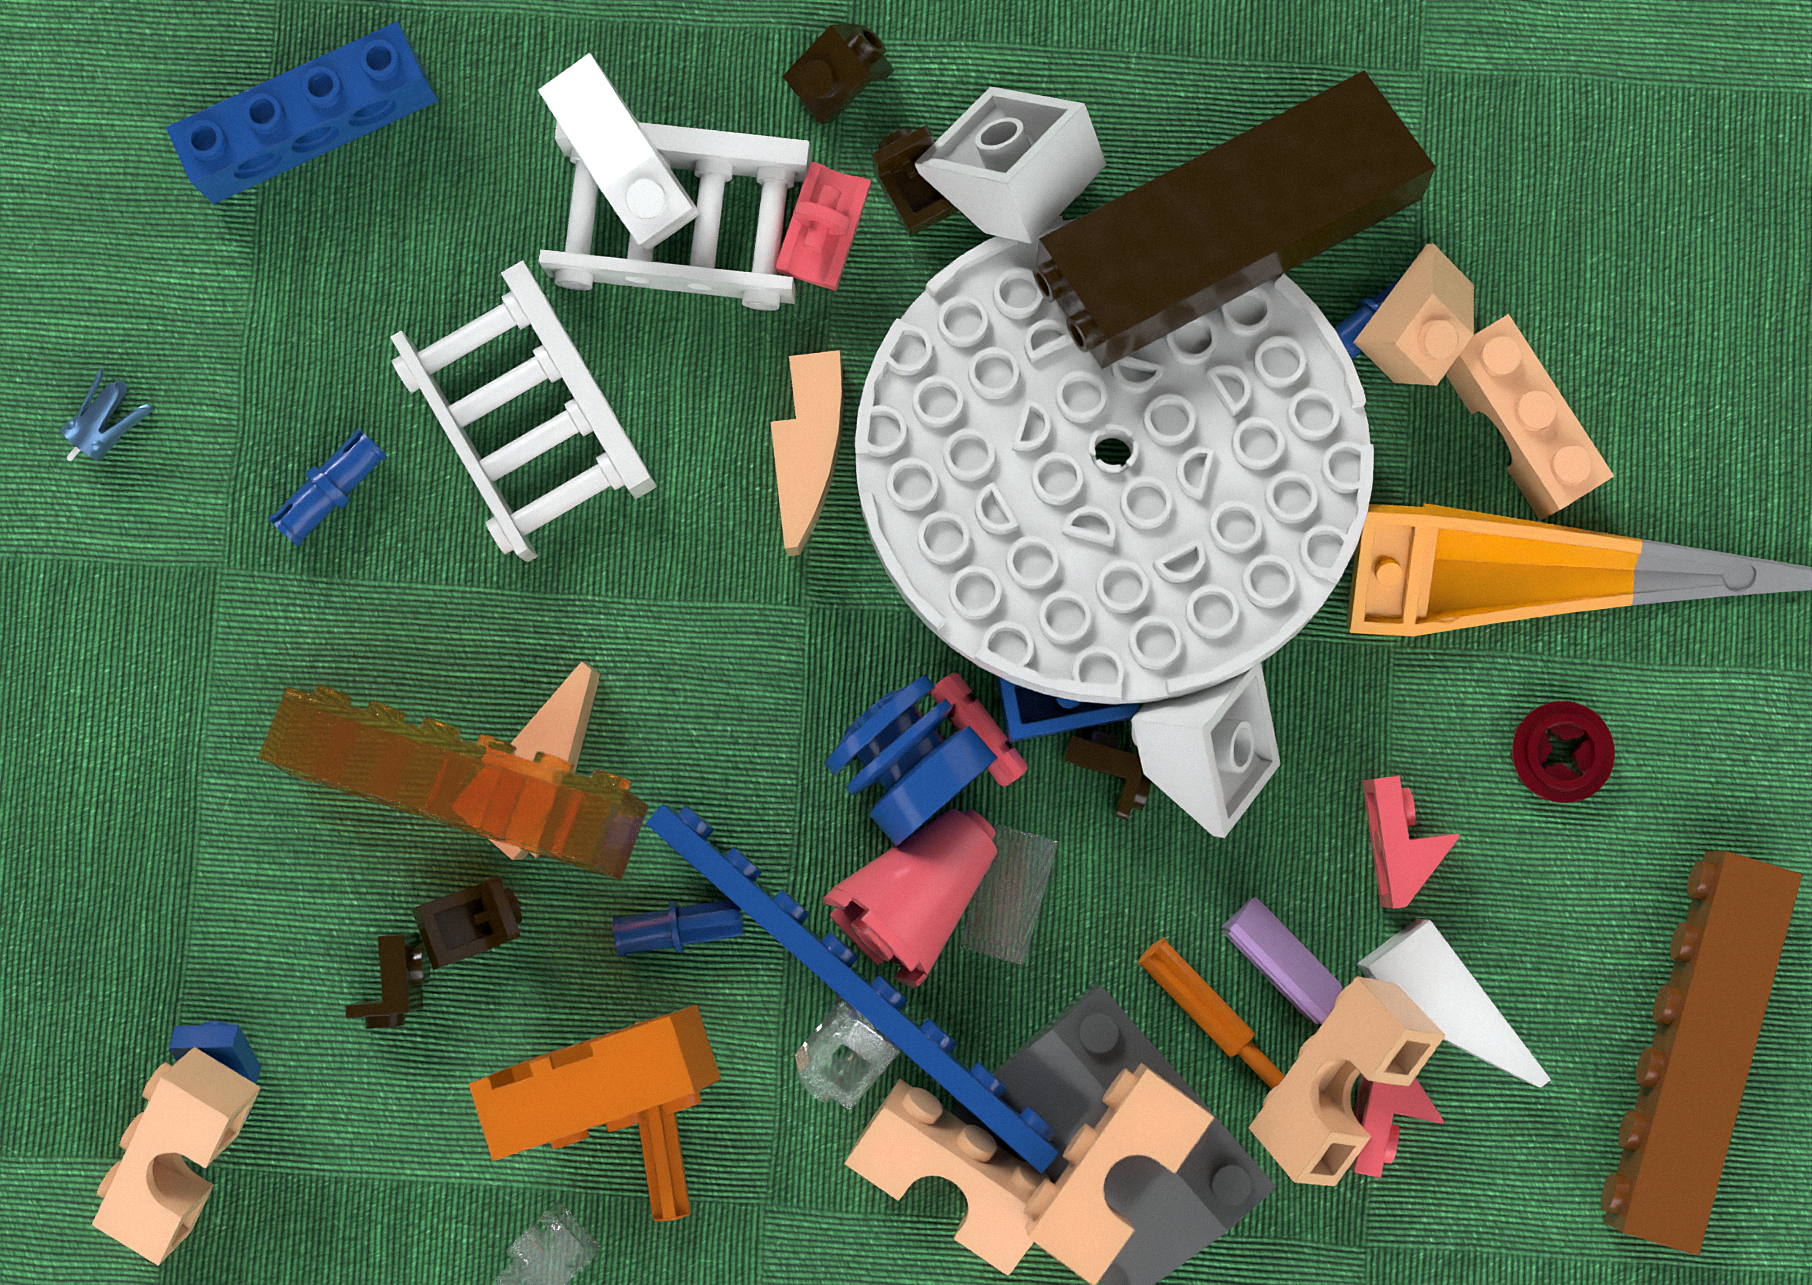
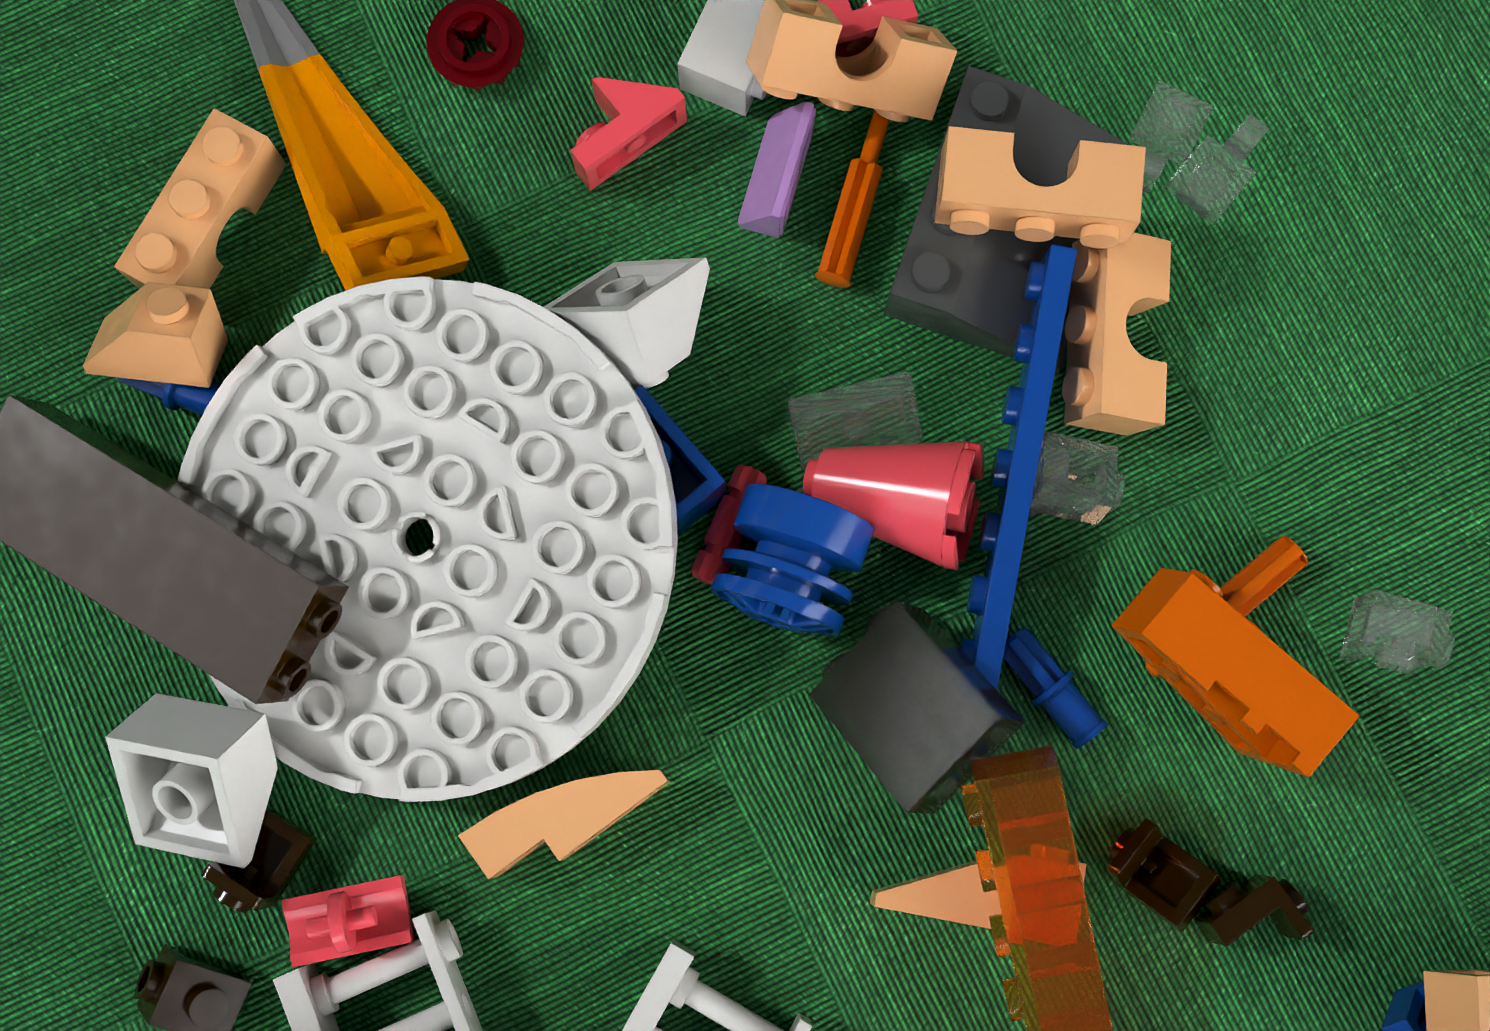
camera: 125 degrees left, 5 degrees down
dark brown bracket [1061,728,1152,820] -> none
none -> clear smoke brick [809,601,1025,814]

